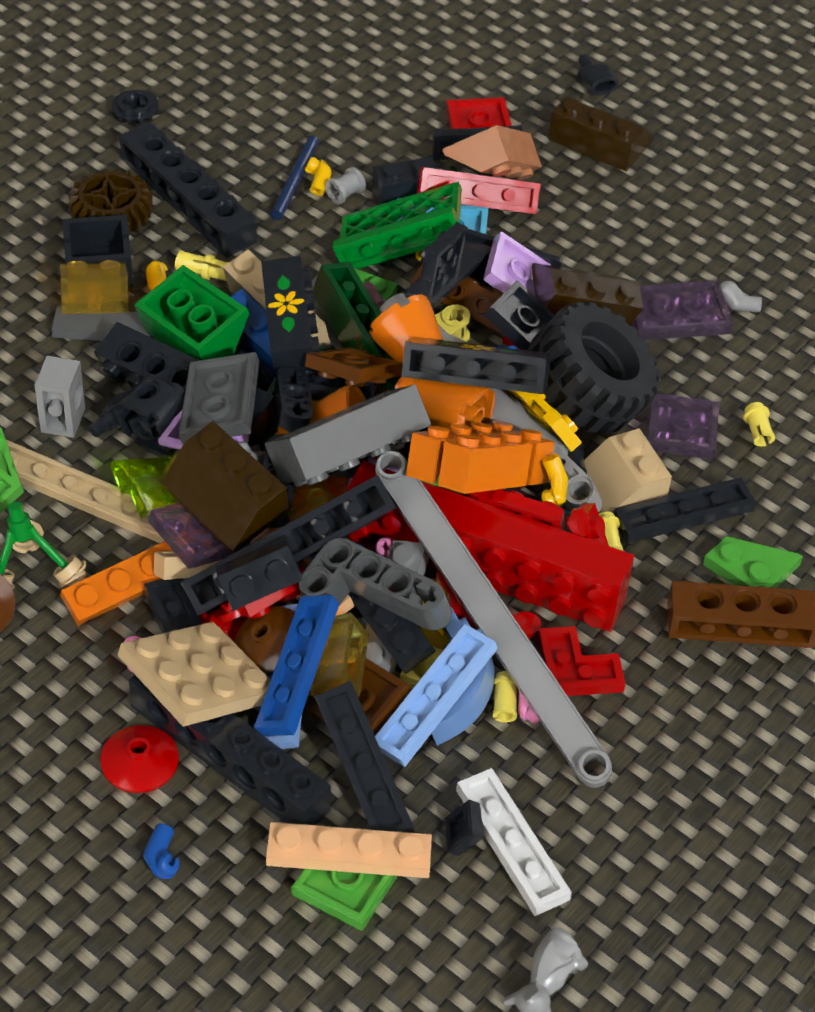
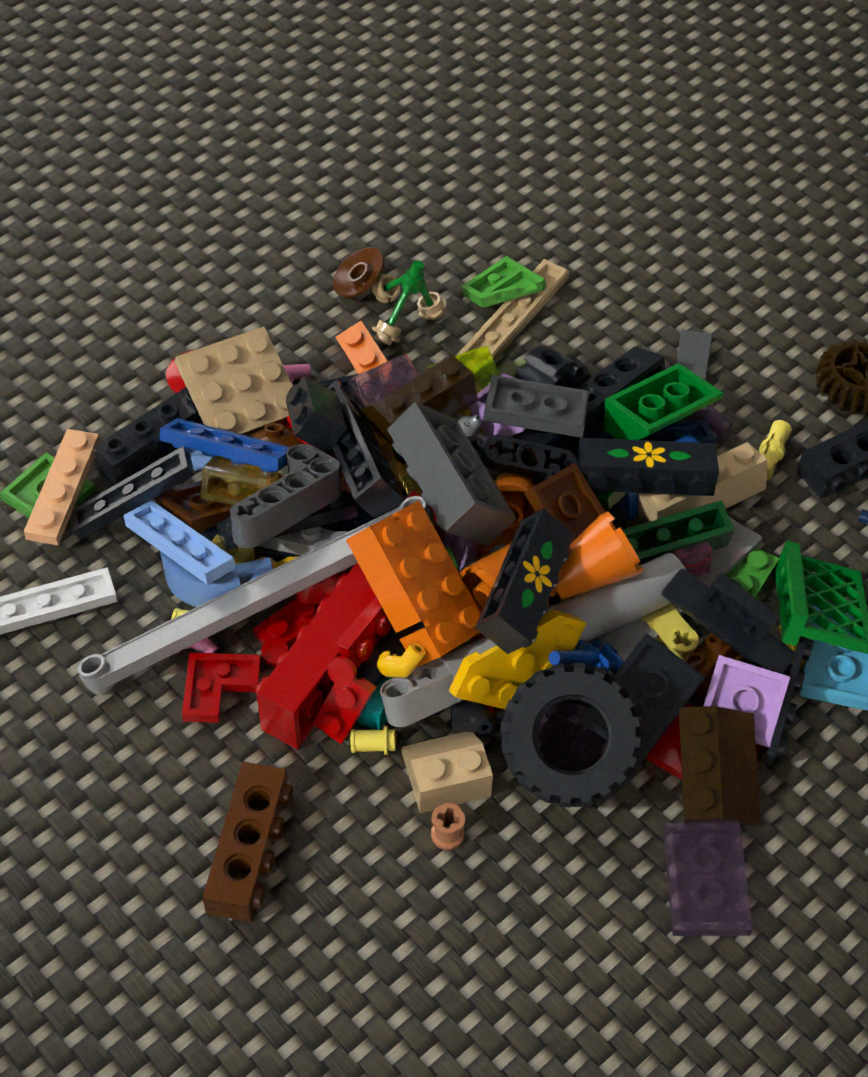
camera: 100 degrees right, 5 degrees up
light grey brick [35,356,85,438] -> none
clear yellow brick [60,260,128,314] -> none
black piece [62,215,133,291] -> none
blue arm [143,823,180,879] -> none
yellow arm [145,261,168,291] -> none
black tile [445,799,484,856] -> none
black plate [614,477,756,544] -> none
clear purple plate [647,393,720,460] -> none
bright green wing [703,536,803,588] -> none
light grey arm [718,281,762,312] -> none
light yellow pin [743,402,775,447] -> none
none -> nougat bush [431,803,465,850]

